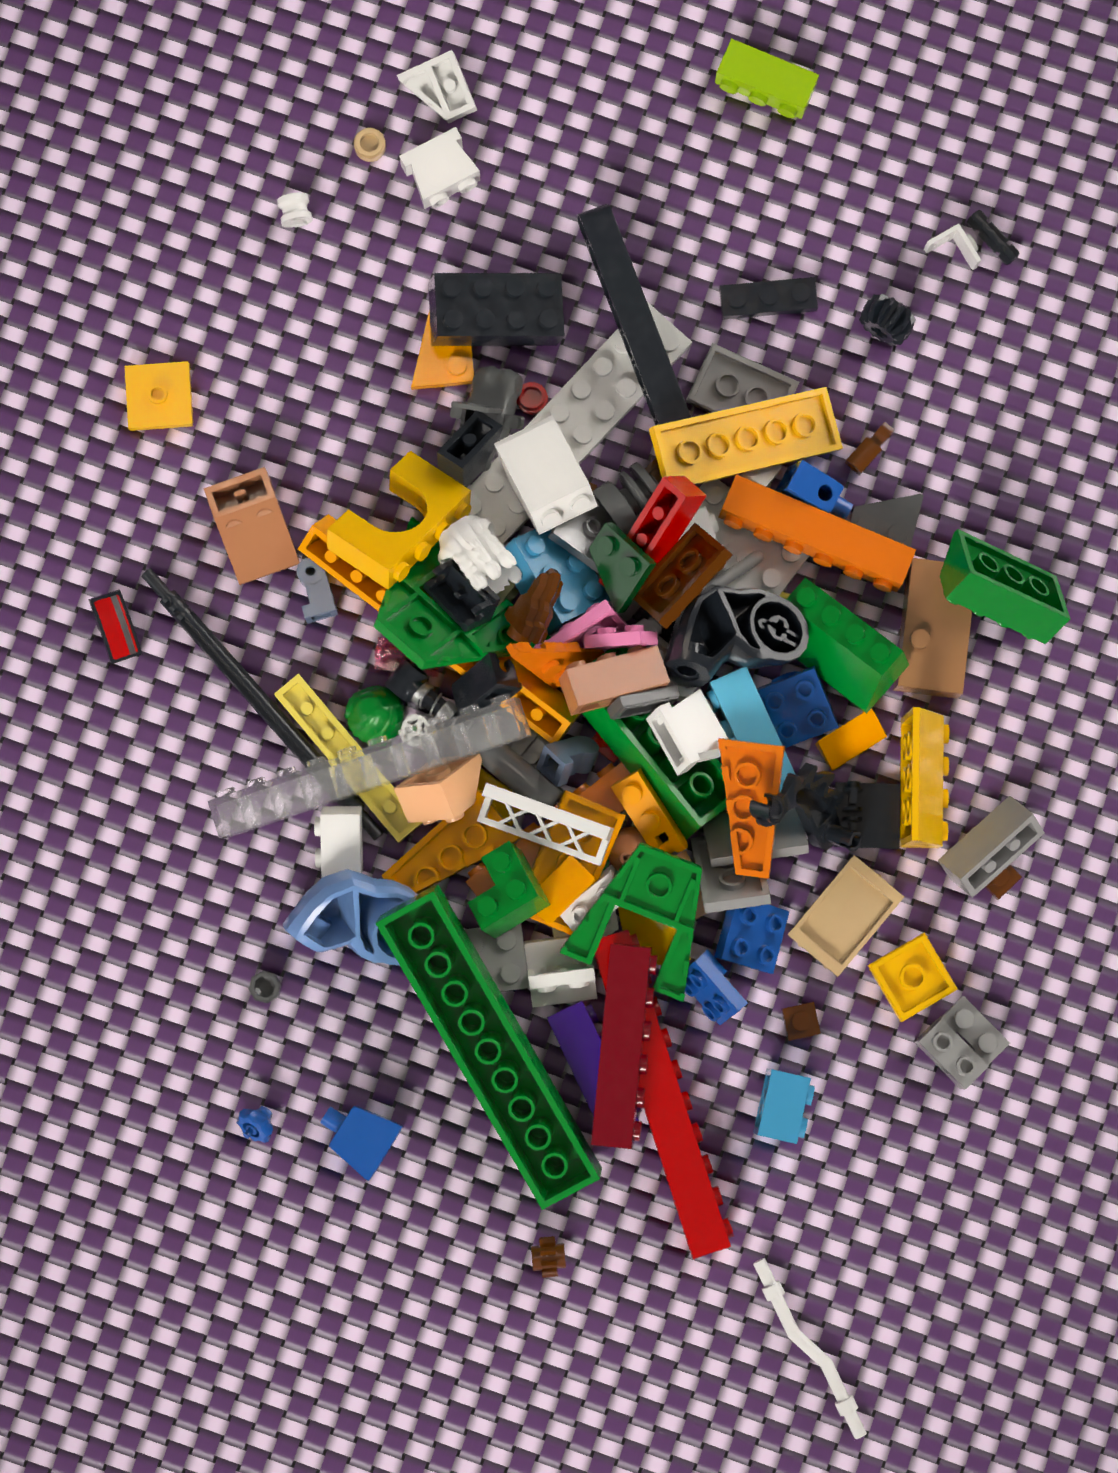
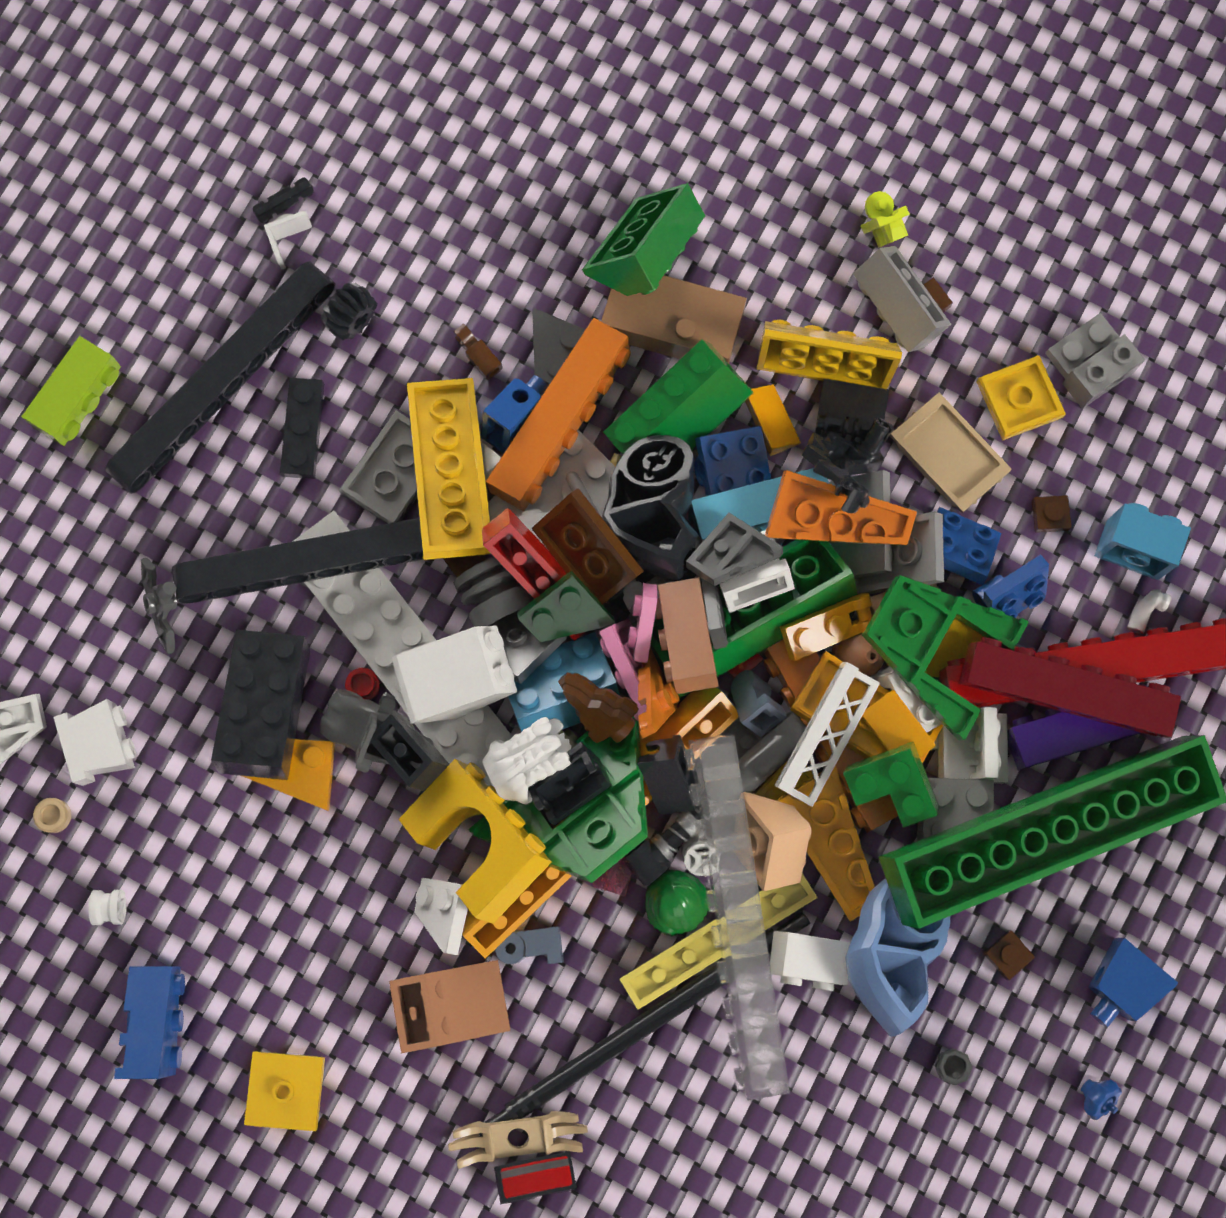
camera: 80 degrees left, 5 degrees down
none -> black beam [105,261,335,494]
none -> blue wedge [114,966,185,1079]
none -> dark grey piece [141,558,177,655]
none -> white wing [414,878,468,955]
none -> tan piece [448,1111,588,1169]
none -> dark grey wing [686,513,783,586]
none -> neon yellow hips [860,191,910,248]
none -> reddish brown plate [983,930,1035,981]
none -> white arm [1127,589,1171,634]

